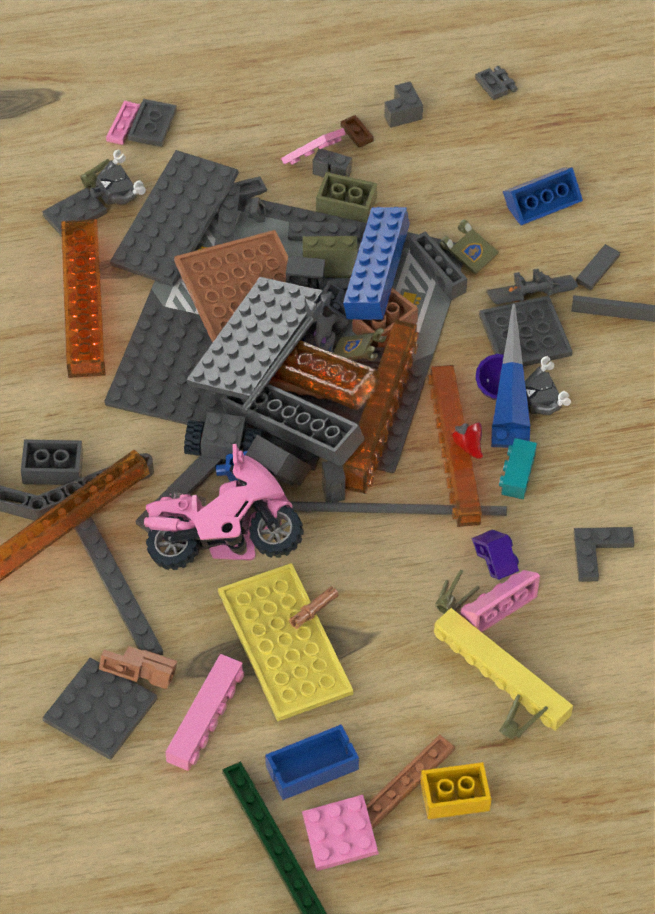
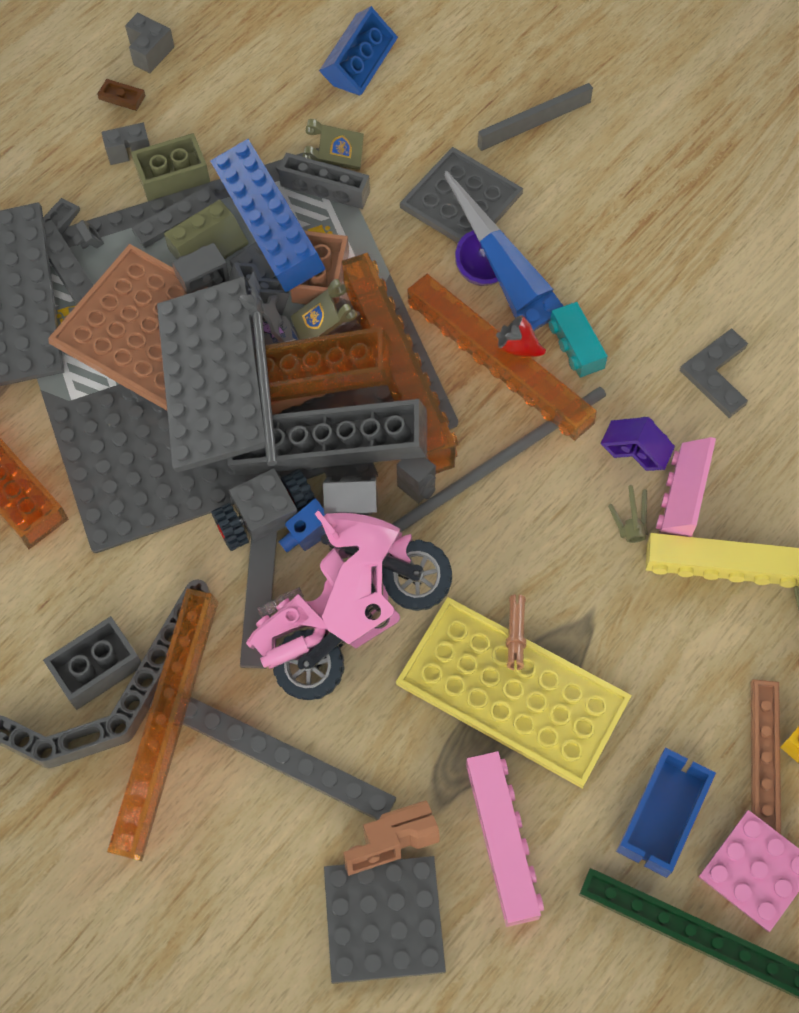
camera: 35 degrees left, 10 degrees up
bright pink plate [281,128,346,165] -> none
dark grey piece [486,268,578,304] -> none
dark grey torso [525,356,571,416] -> none
dark grey tile [576,244,620,290] -> none

